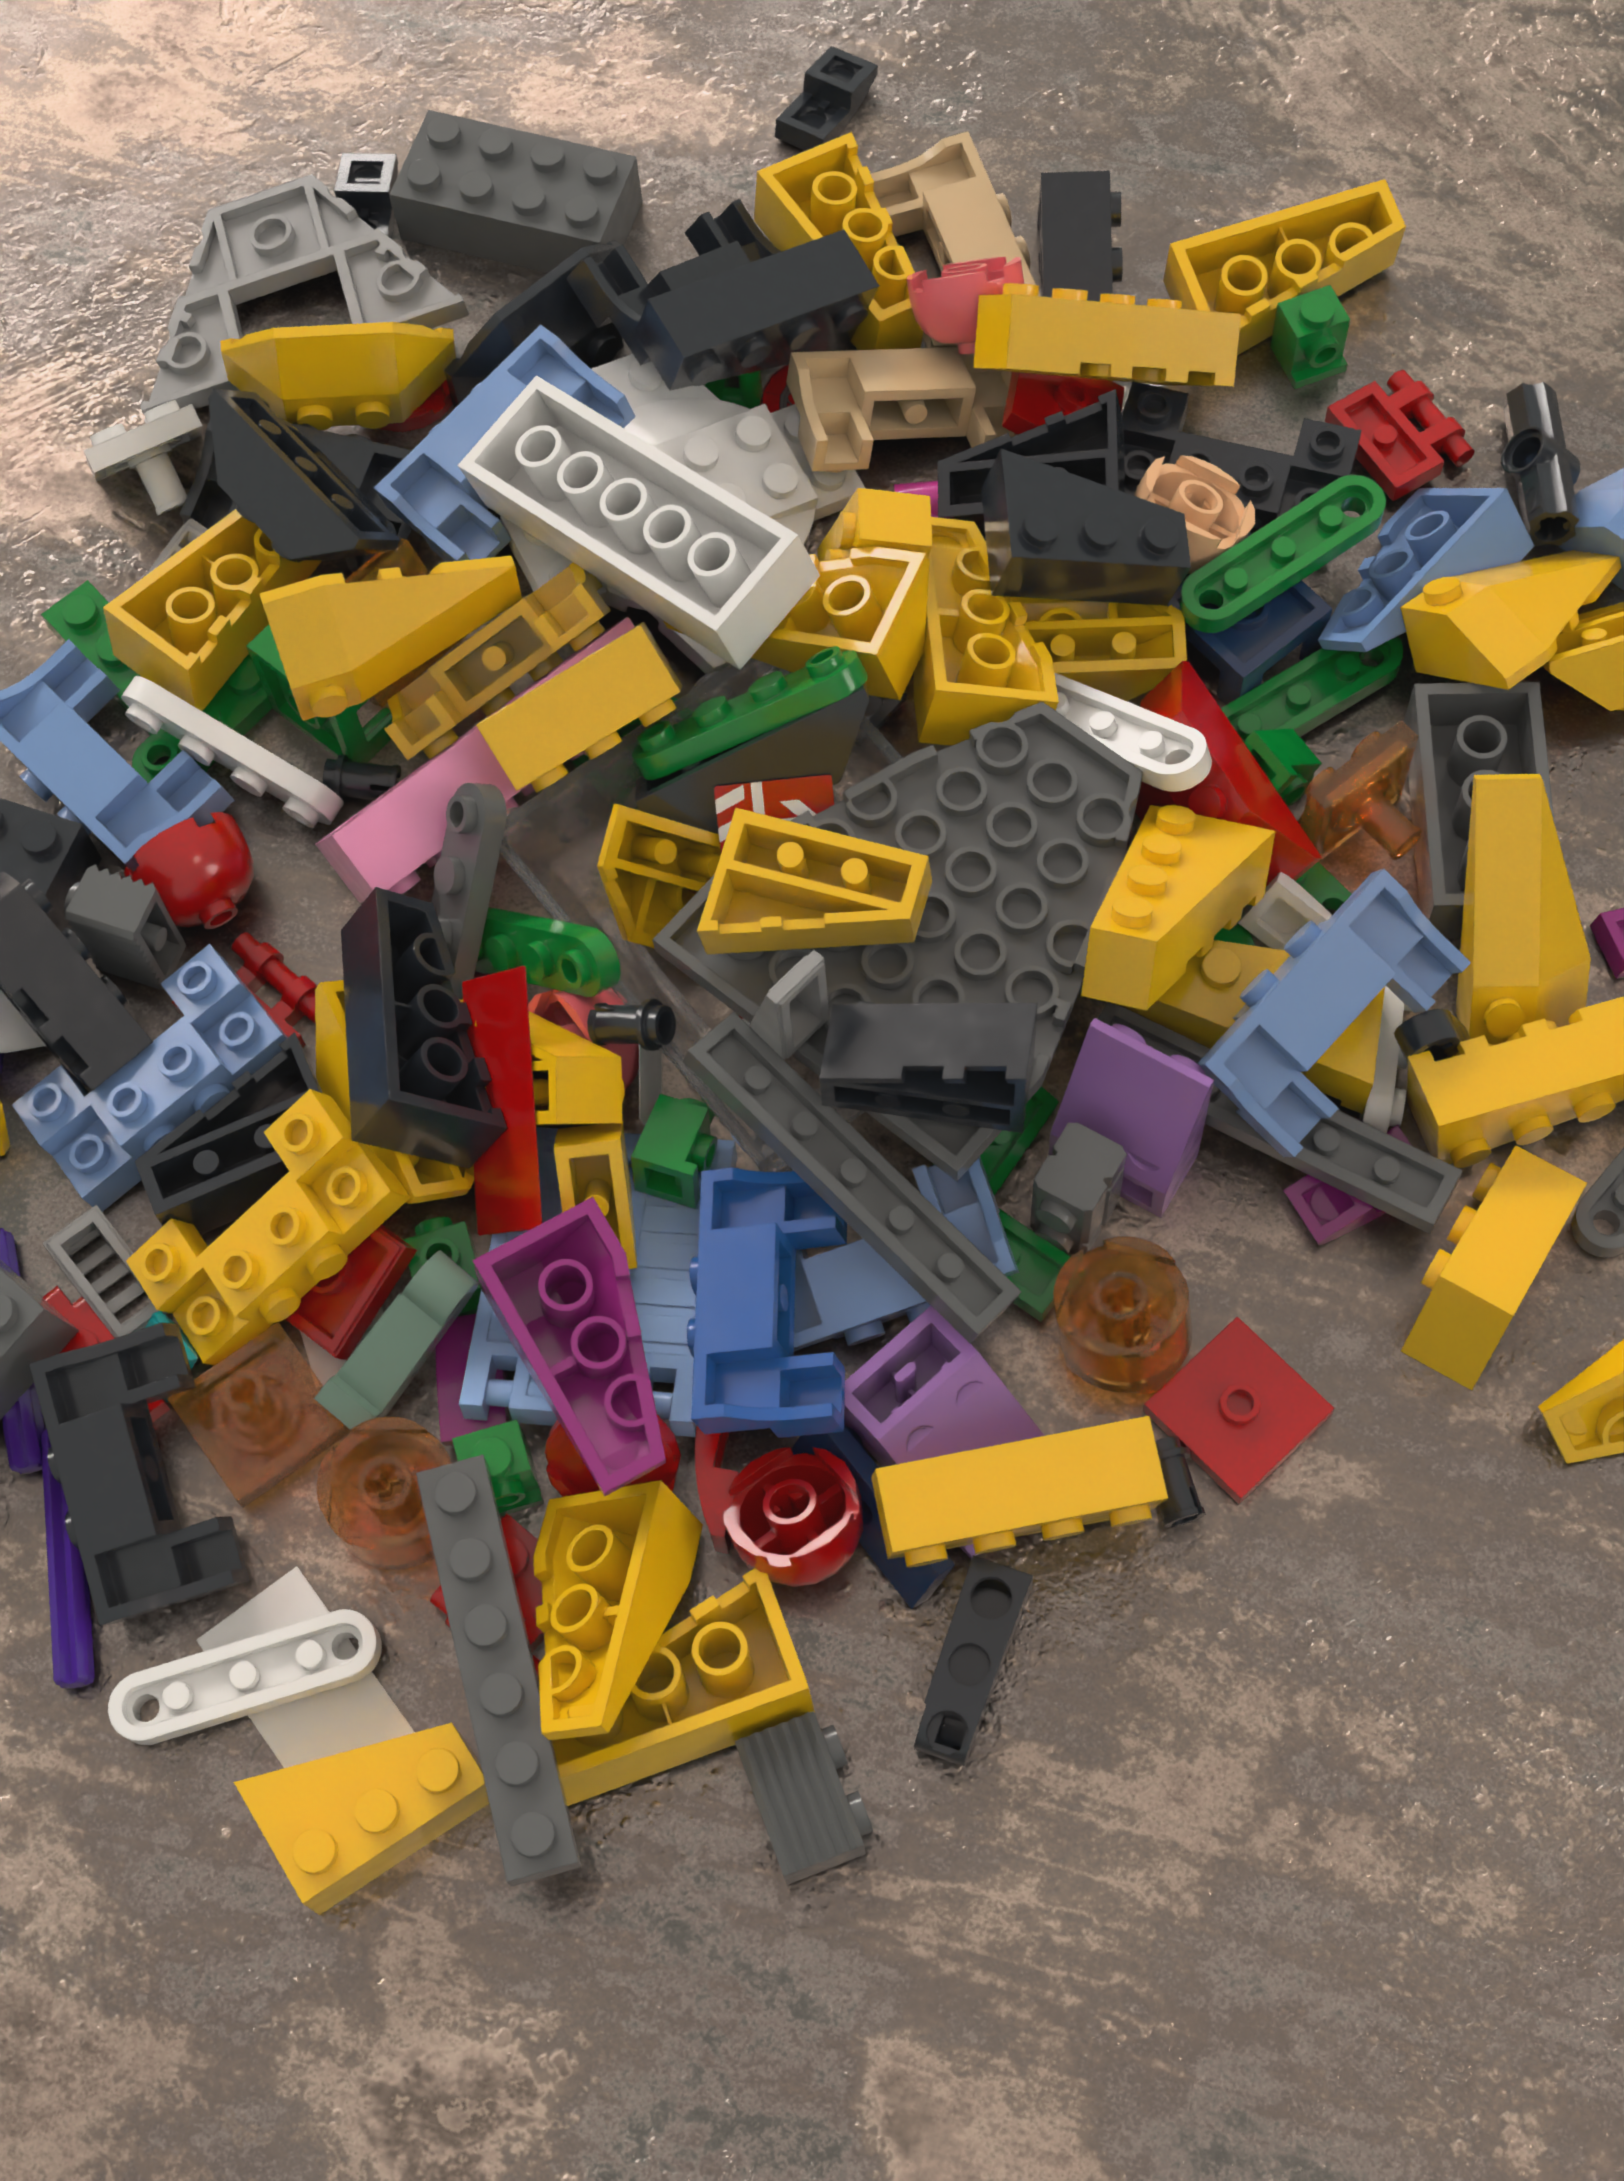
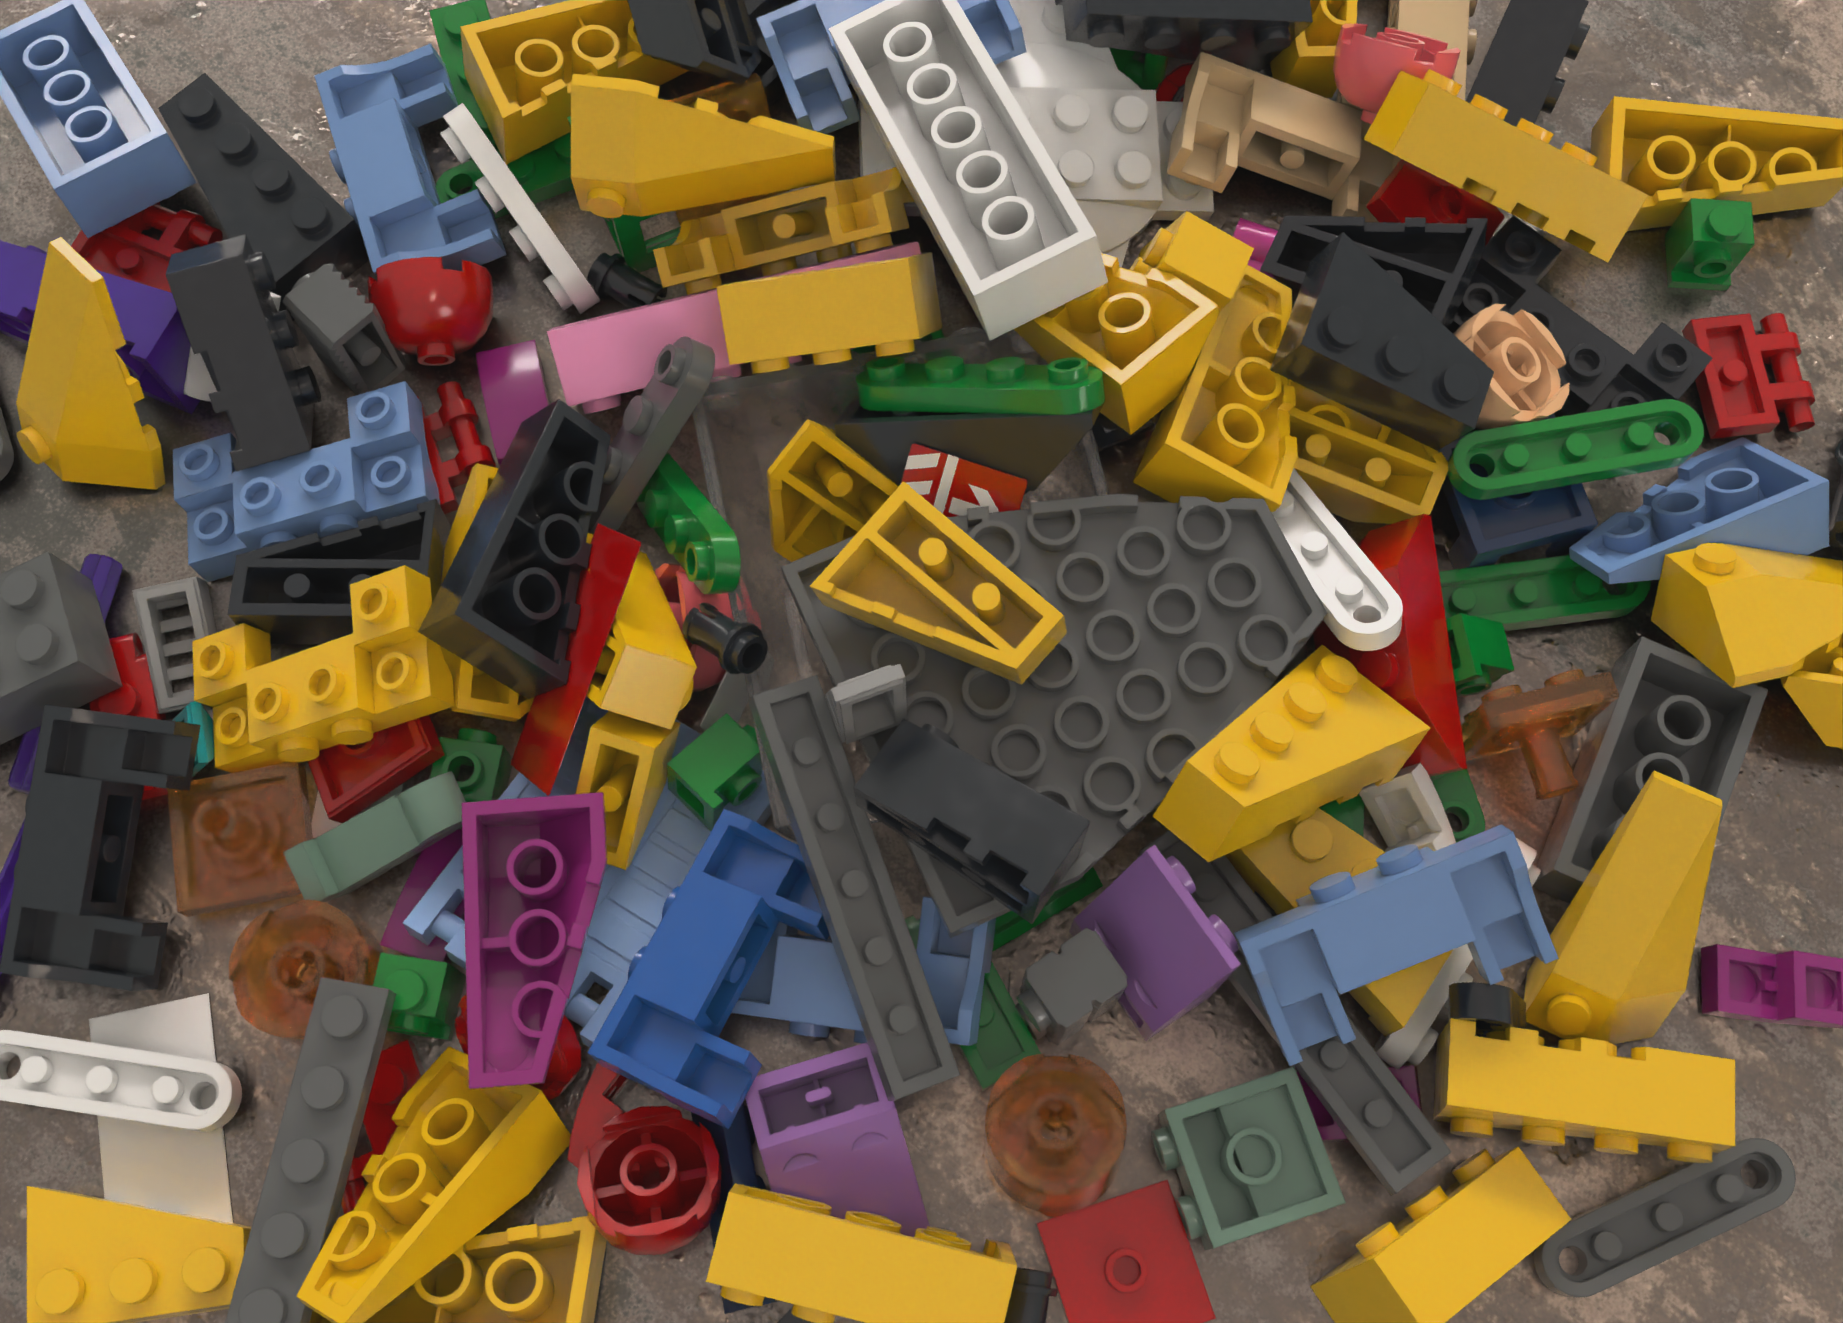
camera: 20 degrees right, 5 degrees up
none -> magenta slope [476,339,550,466]
none -> sand green plate [1151,1066,1346,1250]

